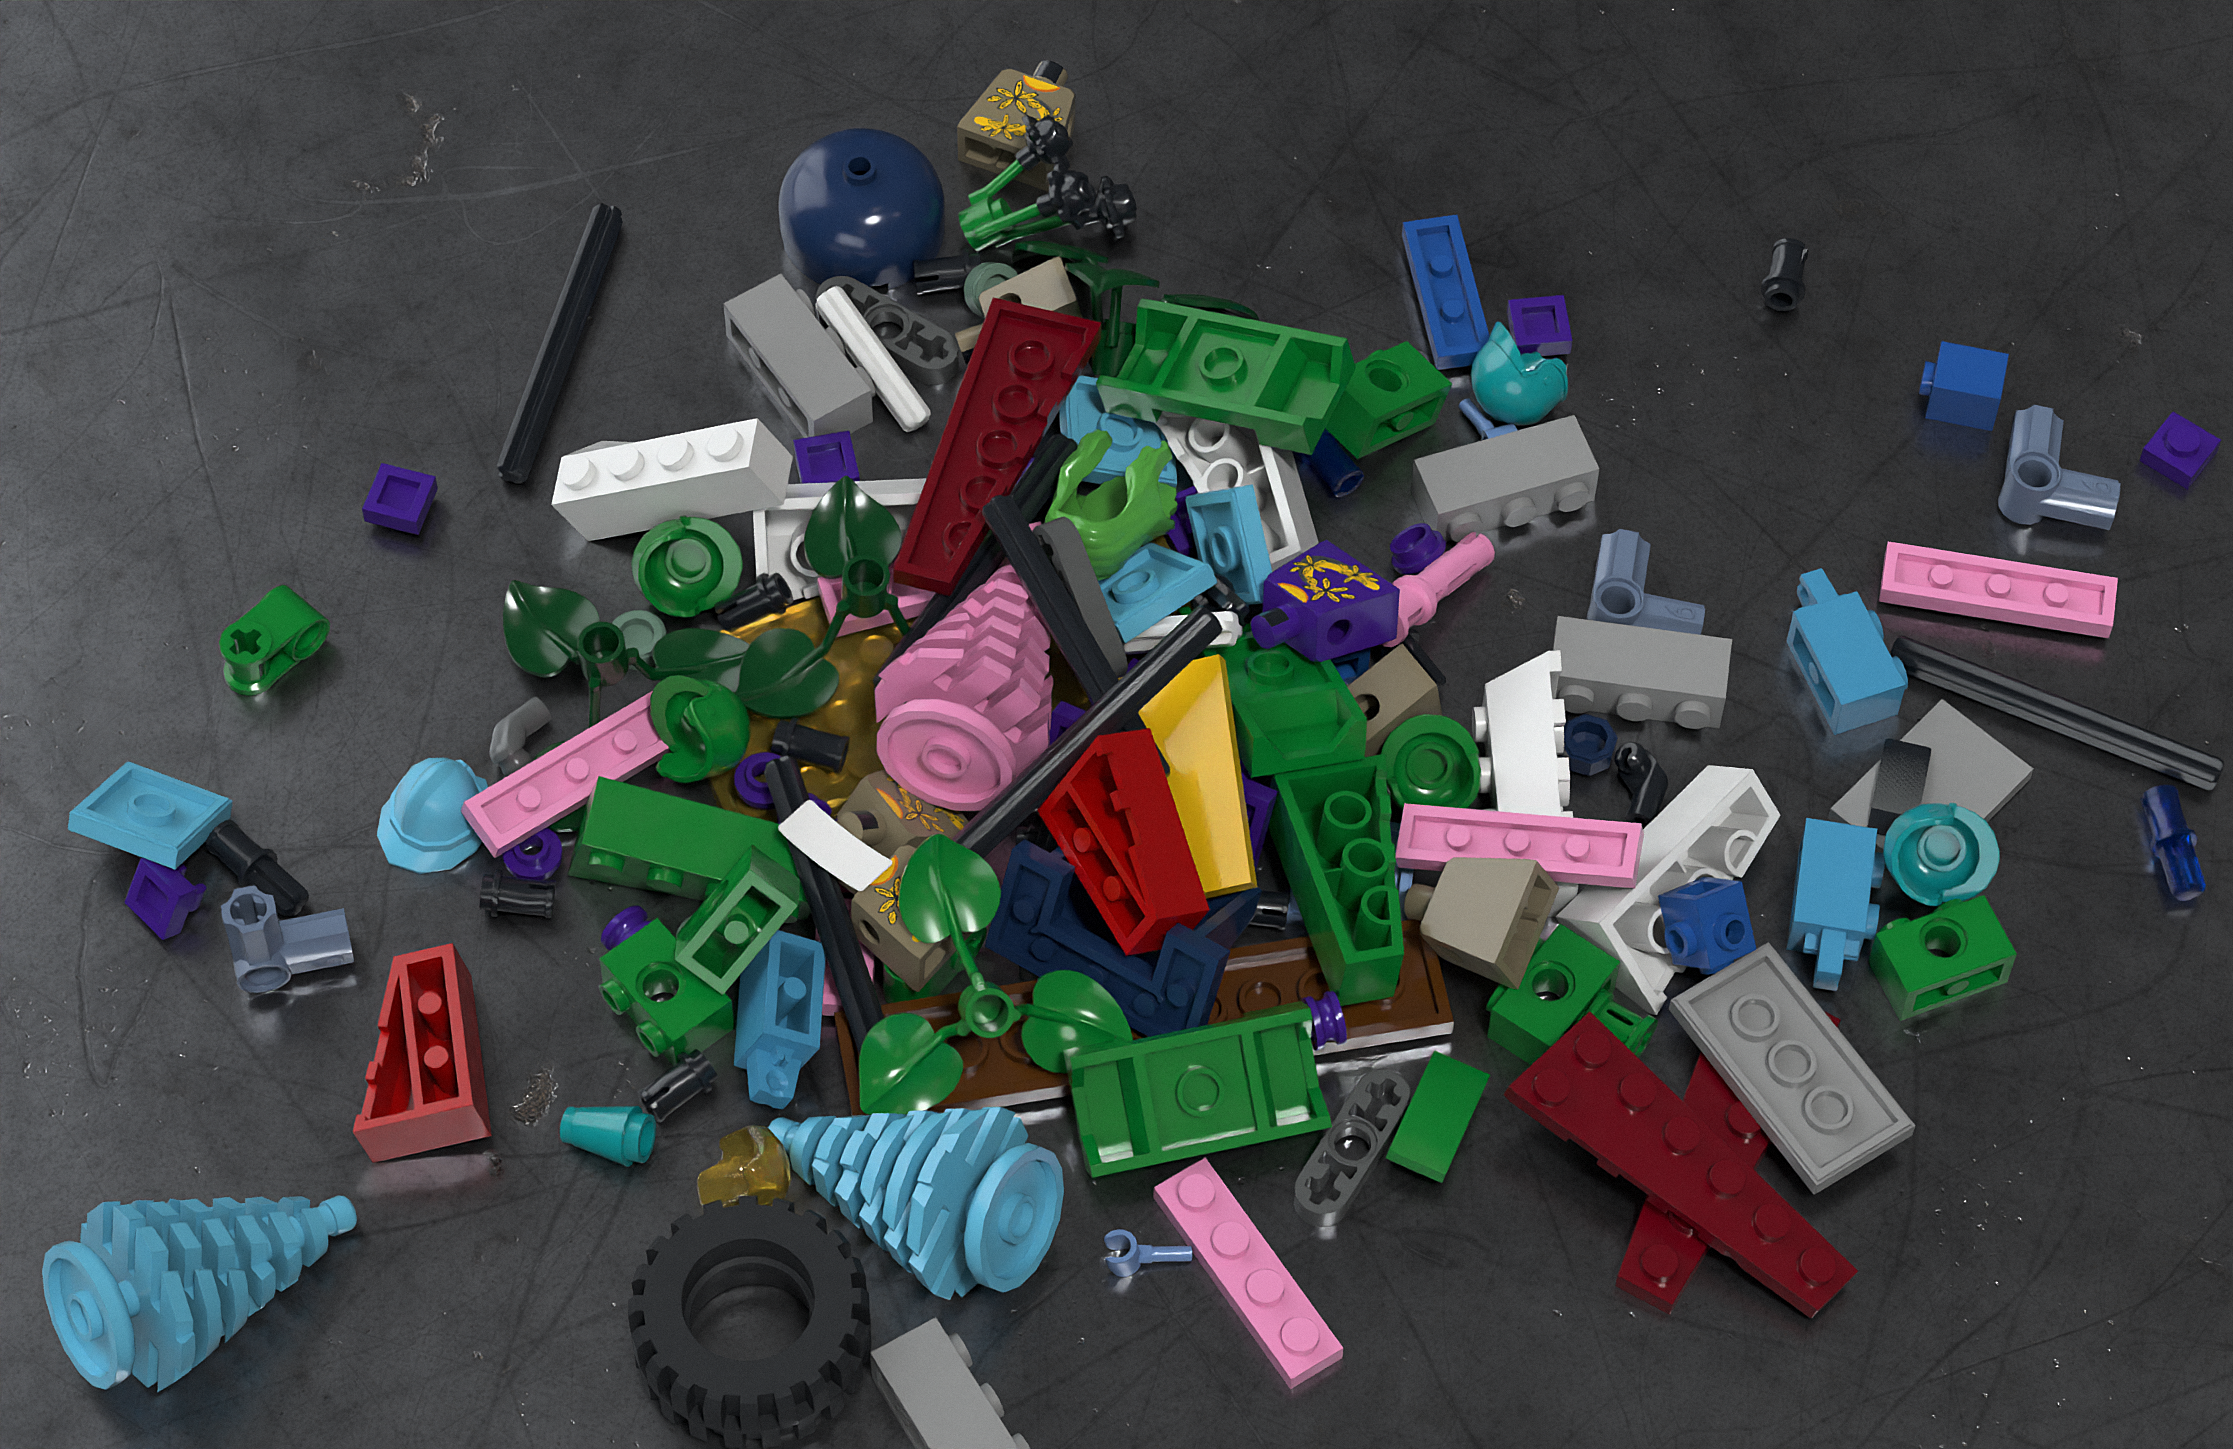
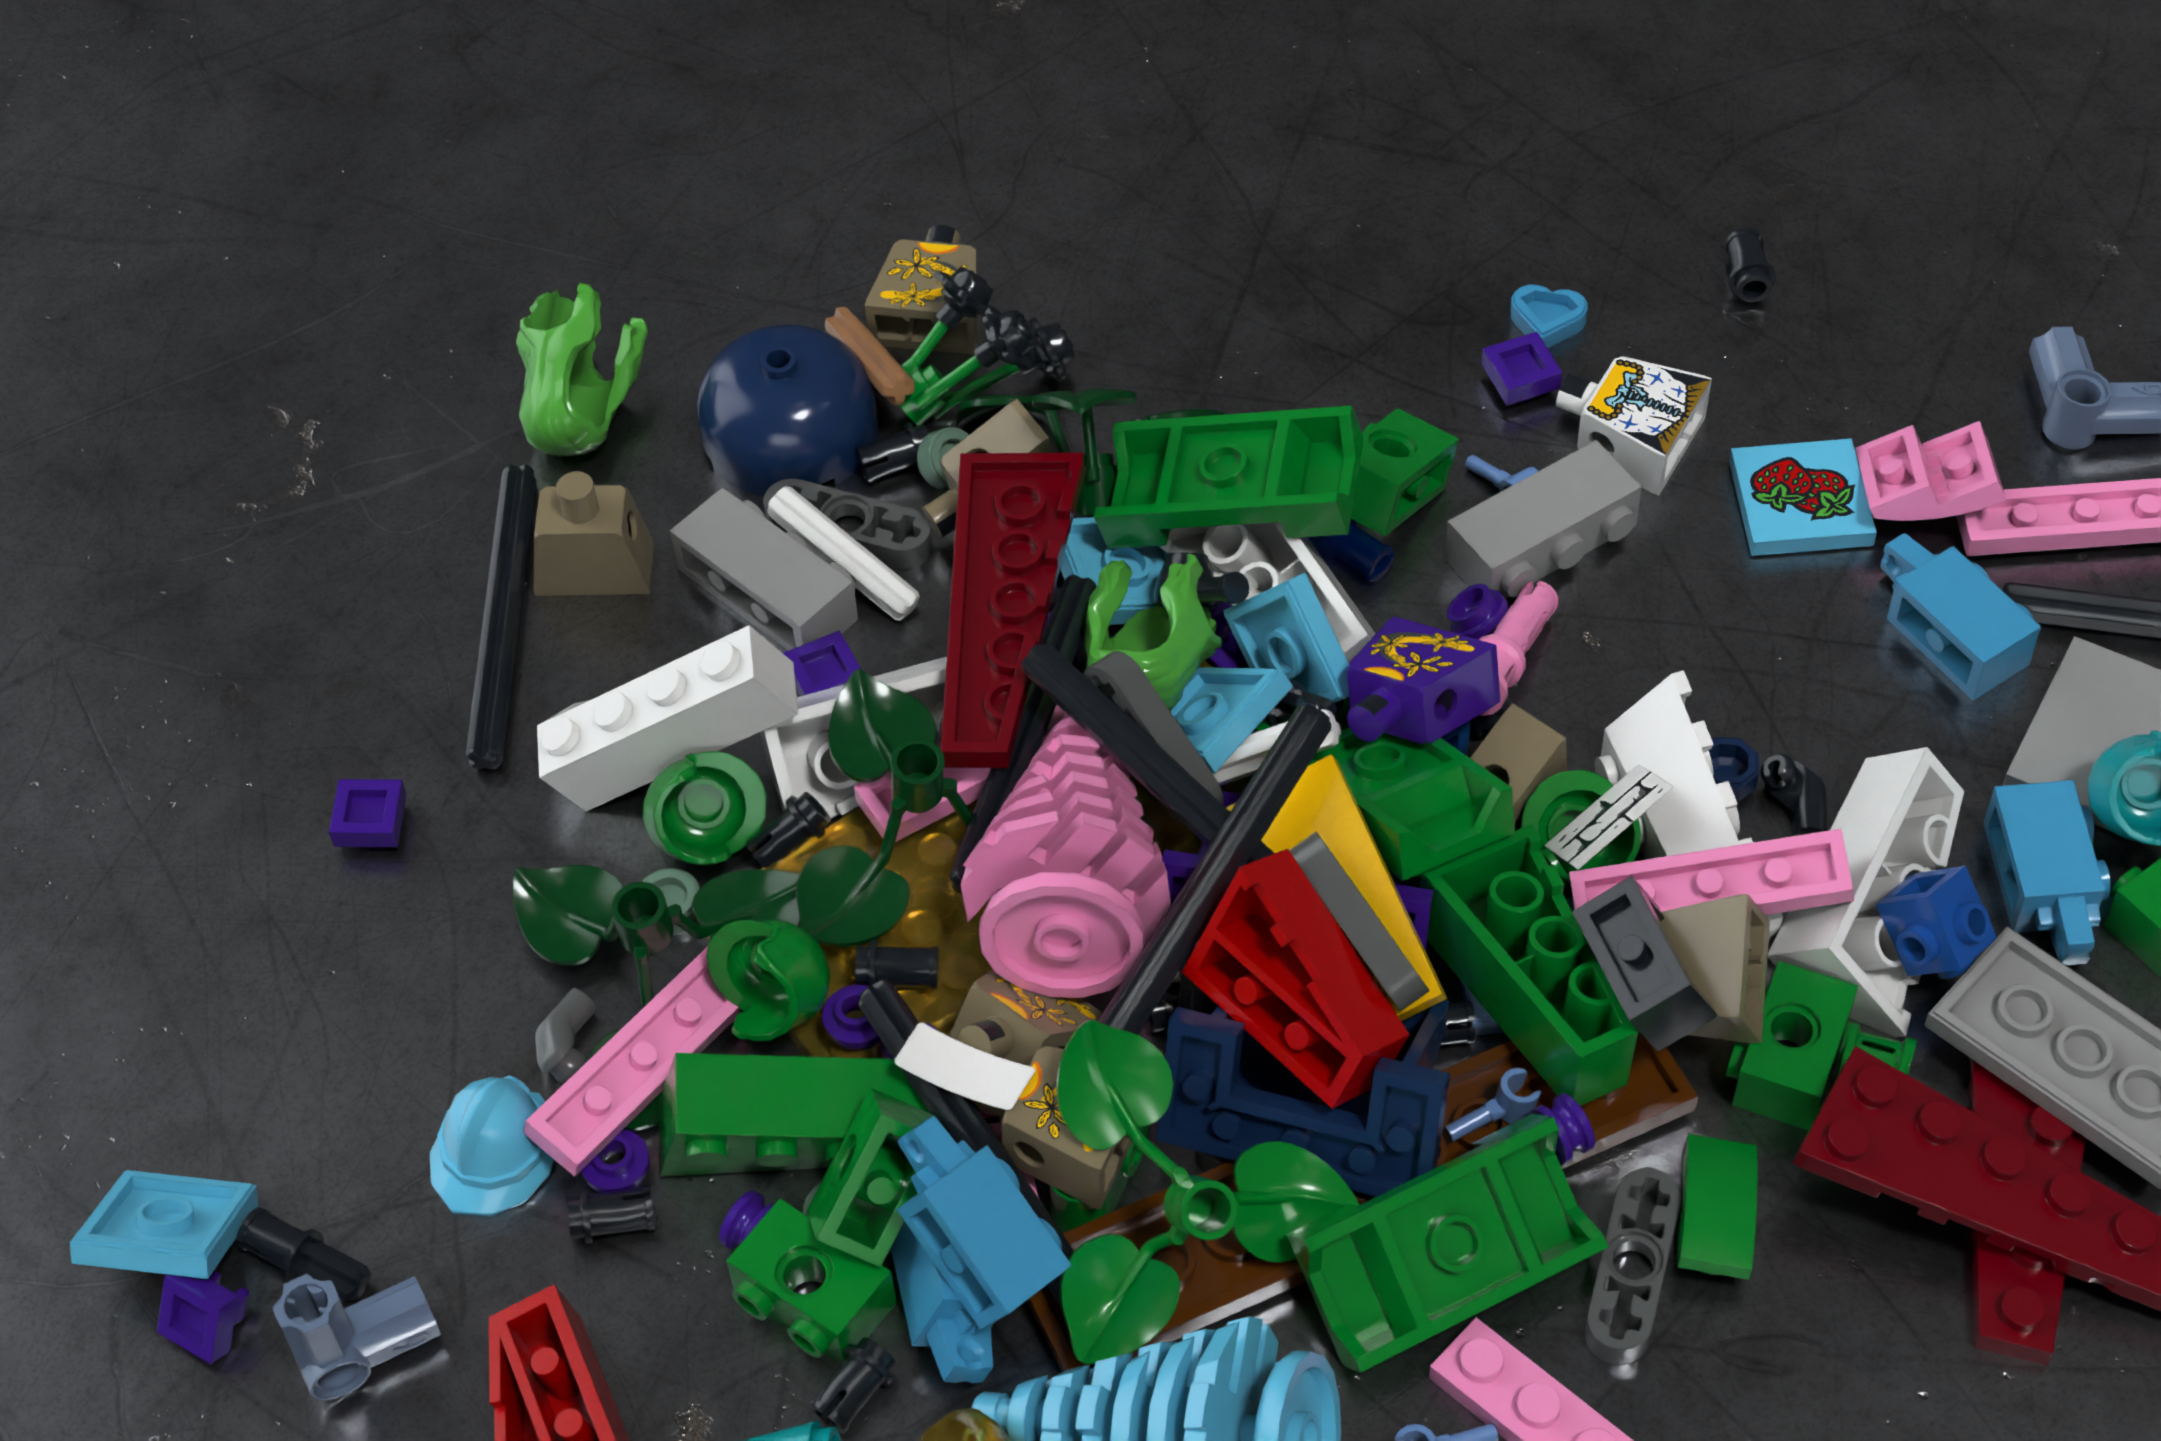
camera: 10 degrees left, 5 degrees down
green piece [219,585,330,696] -> none
blue plate [1402,215,1490,370] -> none
teal helmet [1471,321,1568,426] -> none
light grey brick [1552,616,1732,729] -> none
sand blue piece [1585,529,1705,635] -> none
black sticker [1867,738,1931,836] -> none
blue brick [1919,341,2009,431] -> none
none -> bright green hair [516,283,648,457]
none -> dark tan torso [533,471,655,596]
none -> medium nougat axle [825,307,915,405]
none -> dark azure hinge [896,1116,1072,1329]
none -> black bar [1154,552,1249,607]
none -> dark grey beam [1289,831,1430,1011]
none -> medium blue hand [1444,1068,1541,1142]
none -> dark azure tile [1510,285,1588,348]
none -> white sticker [1544,764,1674,870]
none -> white torso [1556,356,1712,496]
none -> black panel [1572,876,1717,1051]
none -> medium azure tile [1729,438,1877,556]
none -> bright pink slope [1855,421,2007,521]

